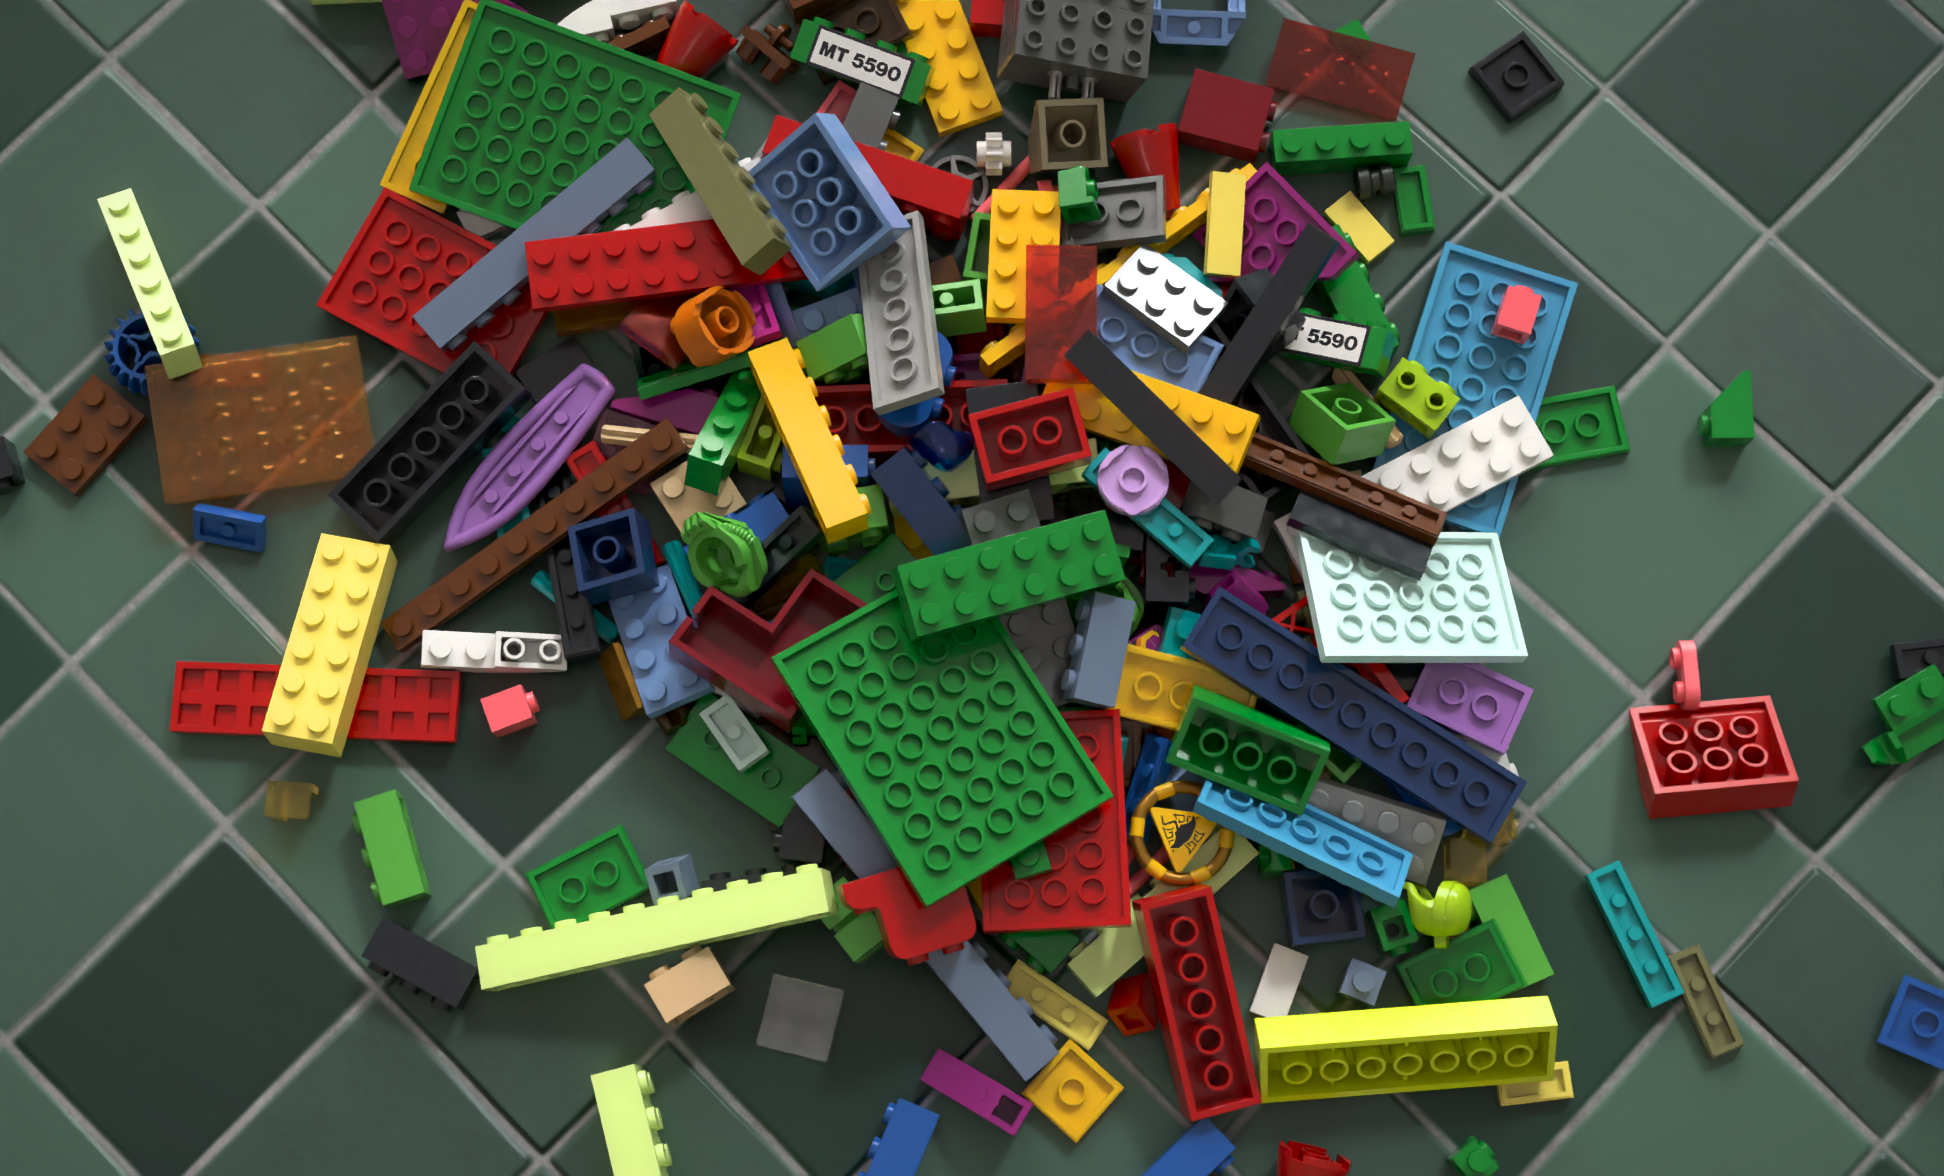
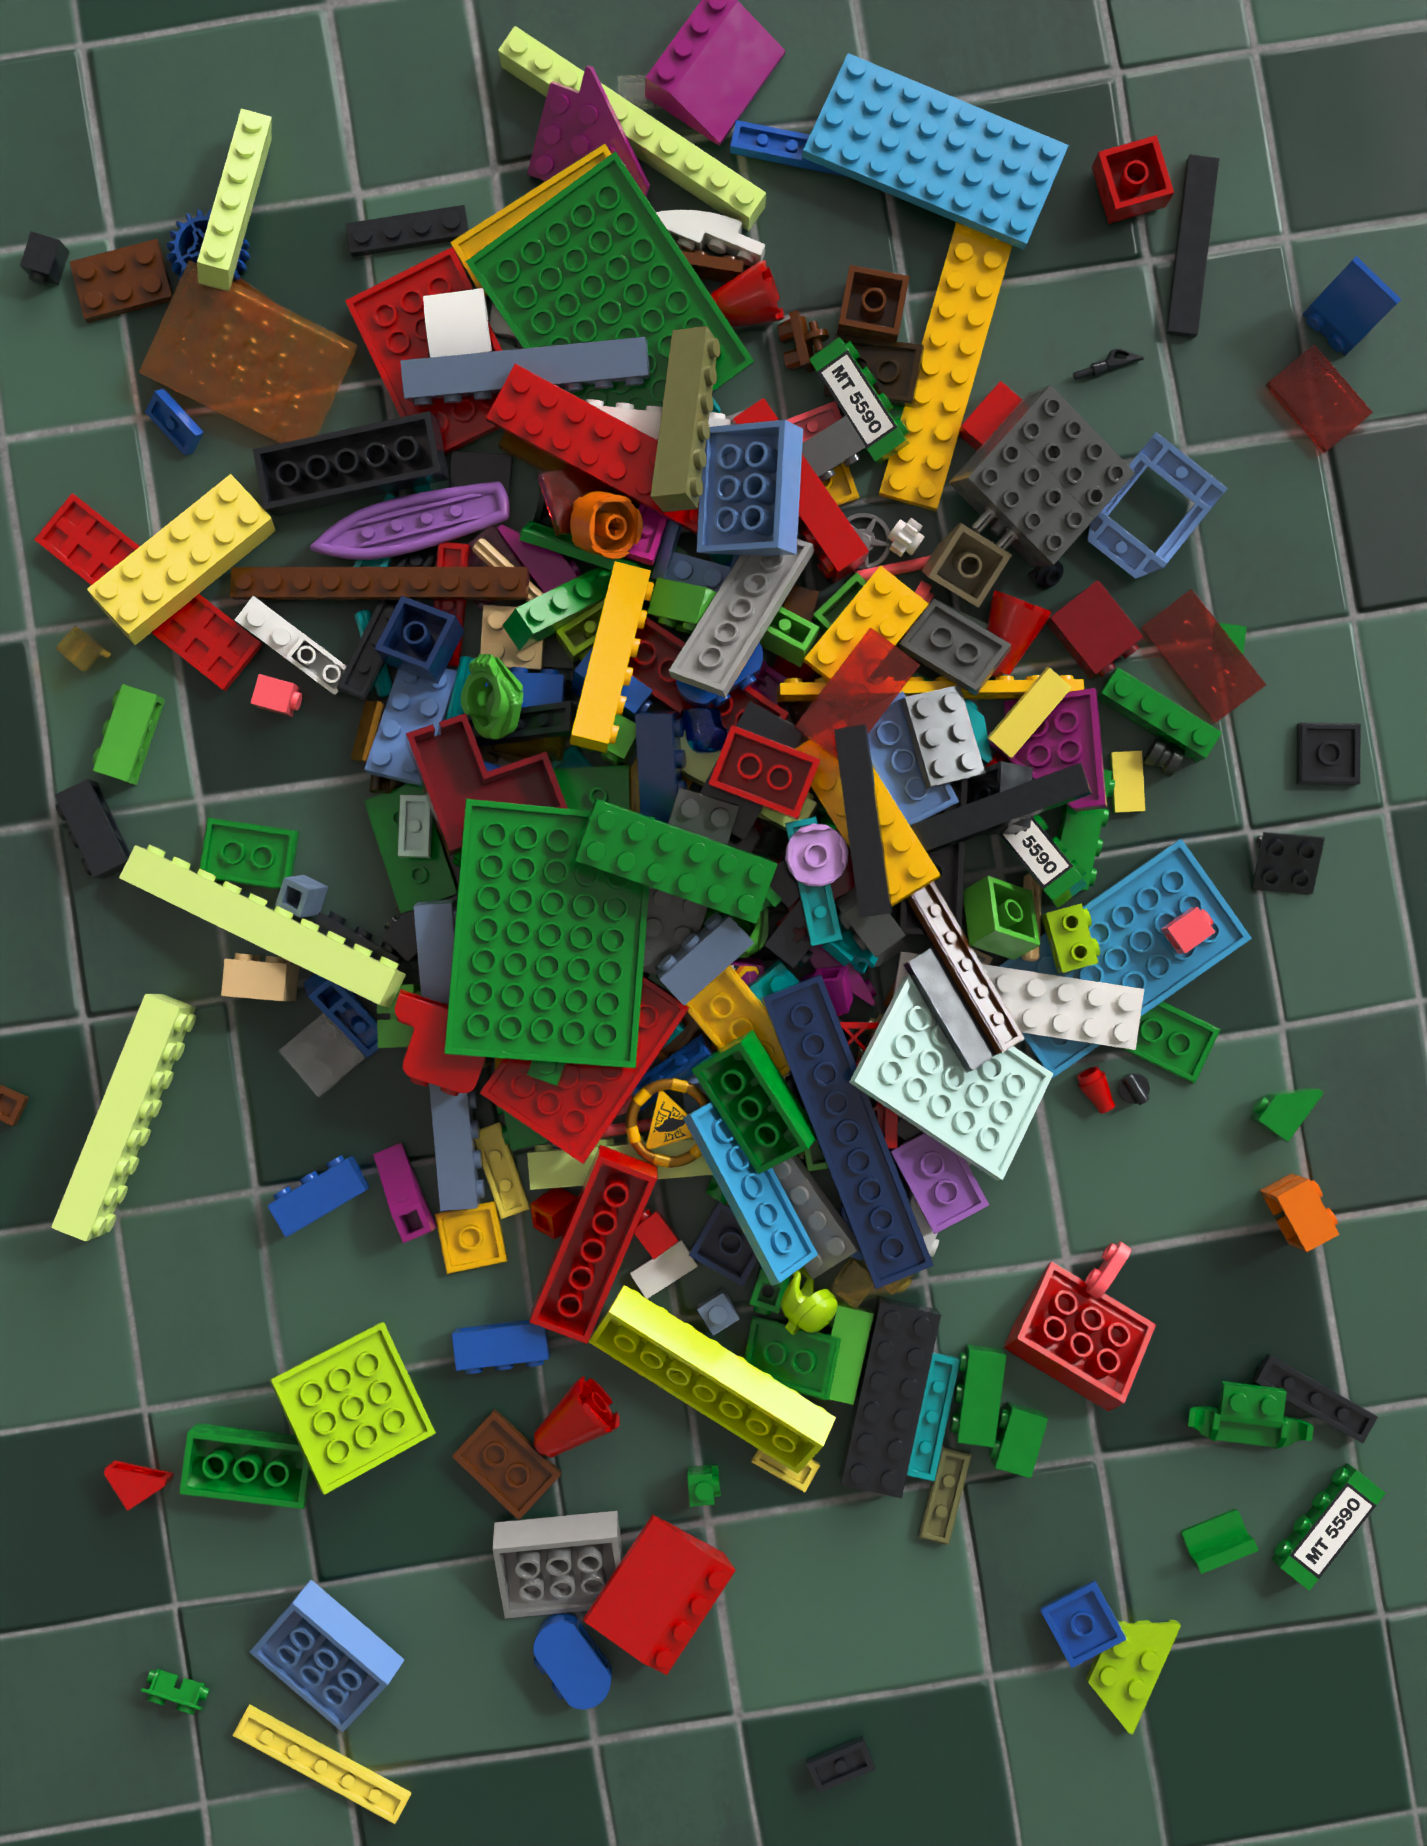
camera: 35 degrees right, 10 degrees up
brick [1058,166,1101,225] -> none
green tile [1392,165,1436,237] -> none
none -> blue slope [303,974,379,1057]
none -> black plate [346,205,469,257]
none -> white slope [423,288,492,358]
none -> red brick [634,1208,679,1260]
none -> black brick [839,1296,941,1498]
none -> green brick [950,1344,1006,1448]
none -> green brick [989,1402,1048,1479]
none -> black plate [1028,560,1064,588]
none -> red cone [1077,1066,1115,1114]
none -> black plate [1118,1073,1150,1105]
none -> black hinge [1252,832,1325,894]
none -> orange piece [1259,1173,1340,1252]

